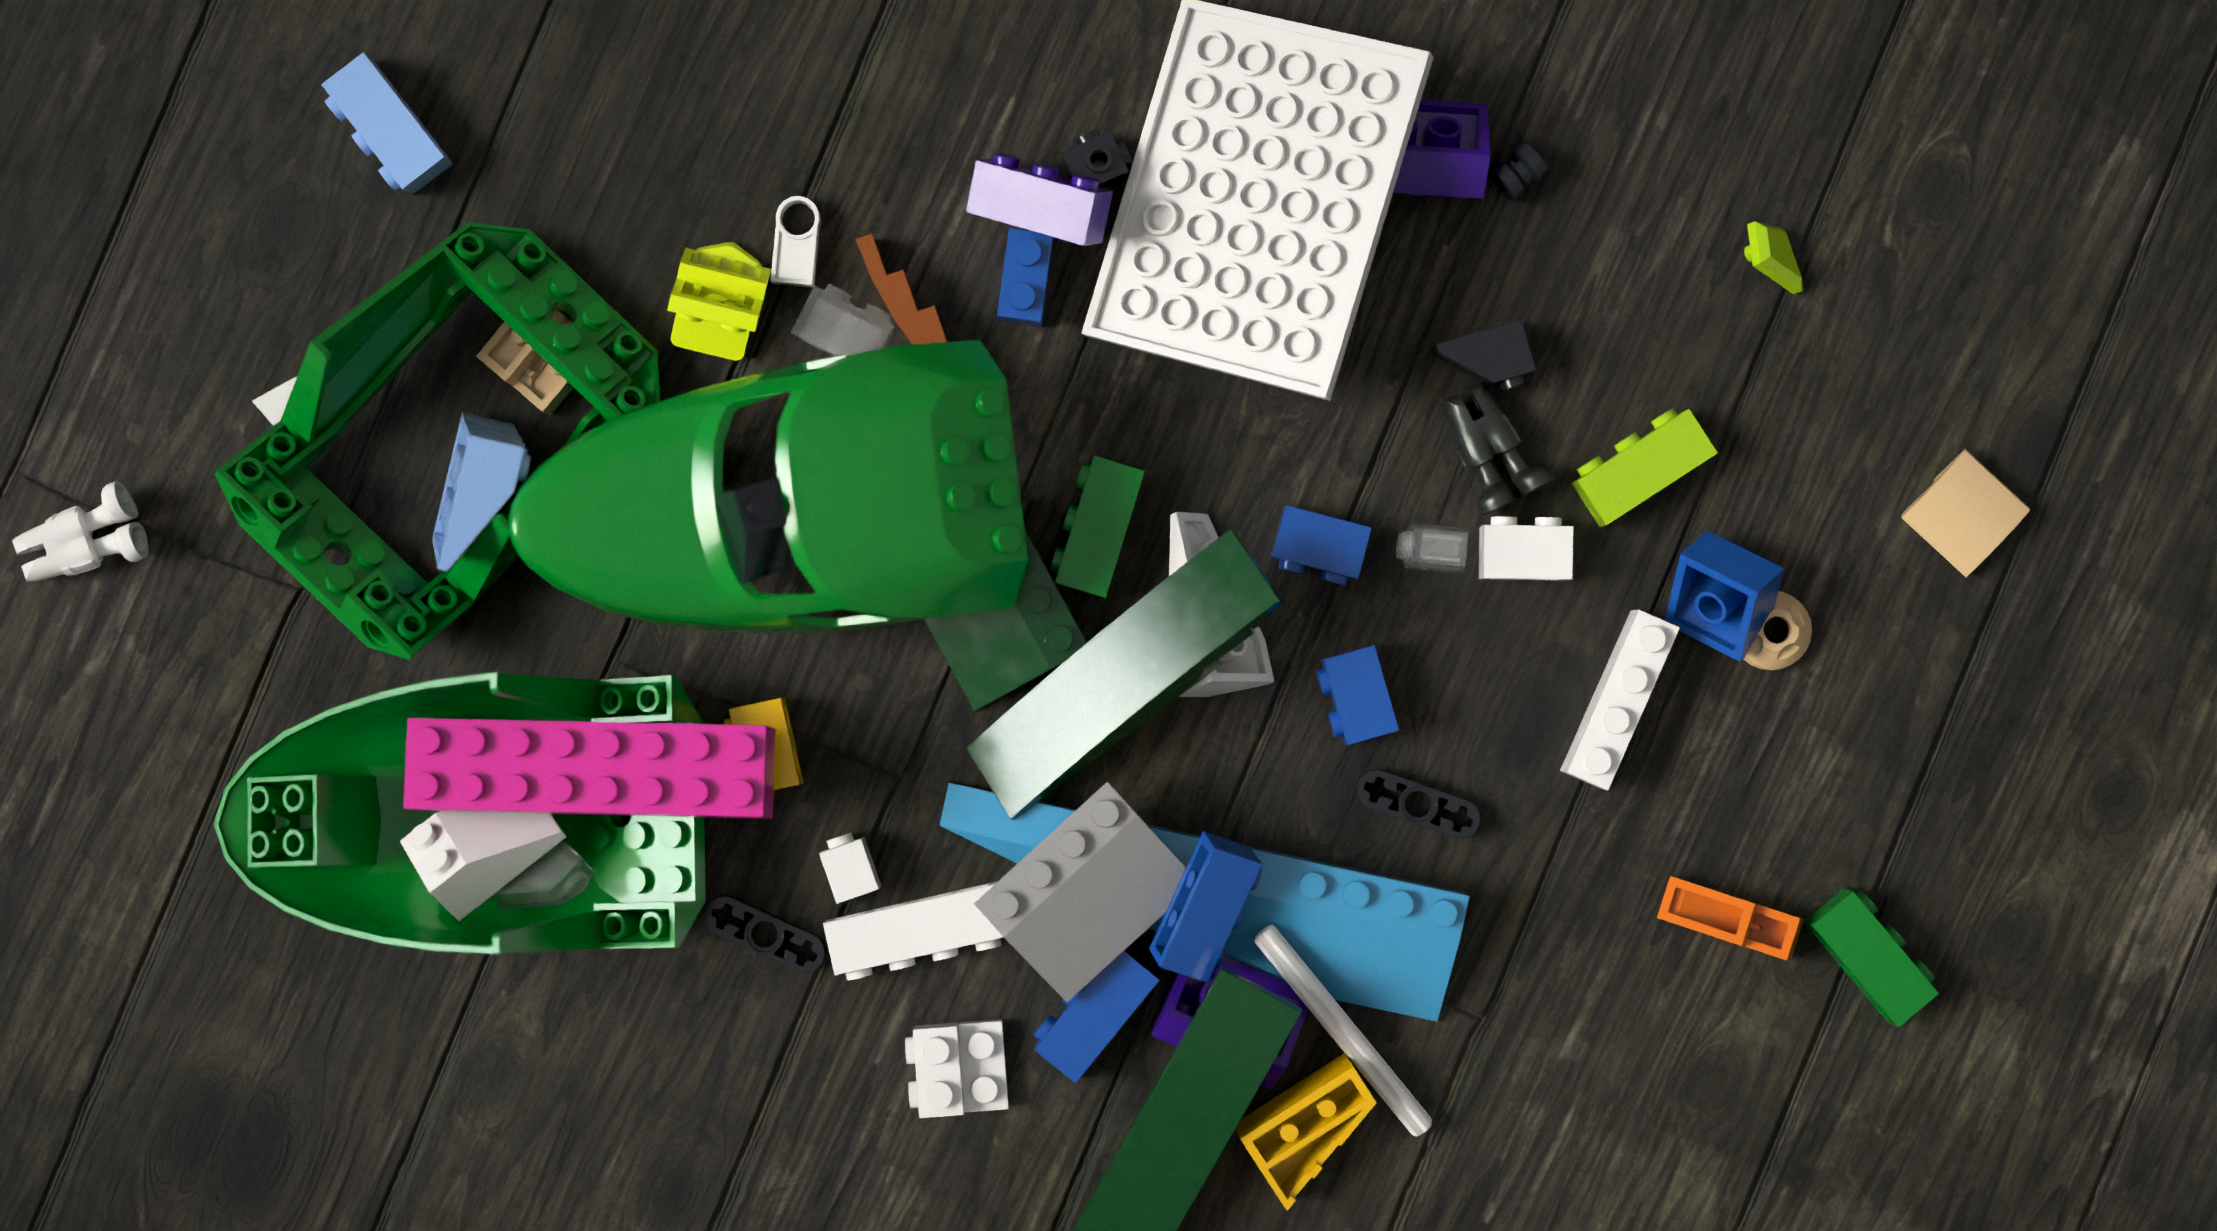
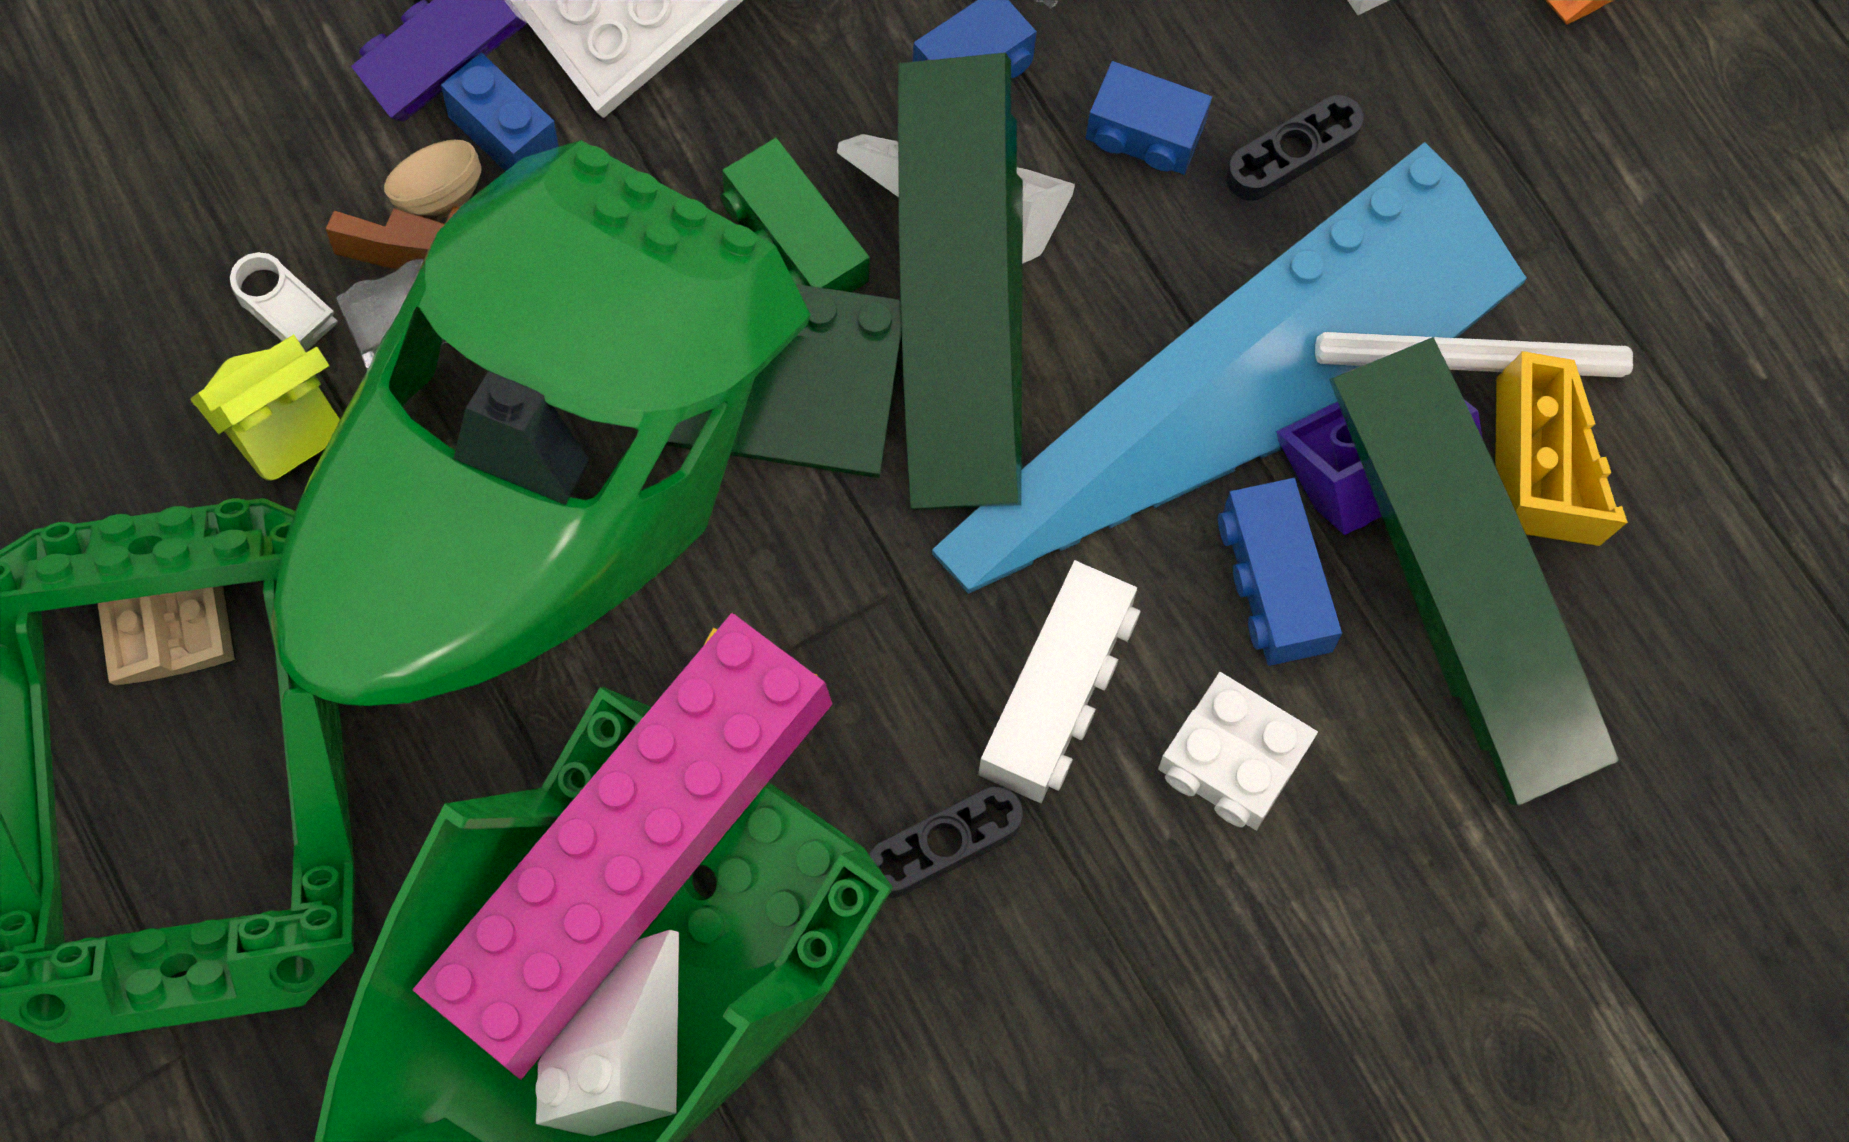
camera: 60 degrees left, 20 degrees down
light blue slope [432,412,530,571] -> none
clear slope [491,840,595,909] -> none
white brick [819,832,881,904] -> none
light grey slope [974,782,1186,1002] -> none
blue brick [1149,831,1262,982] -> none
none -> tan piece [384,140,482,222]

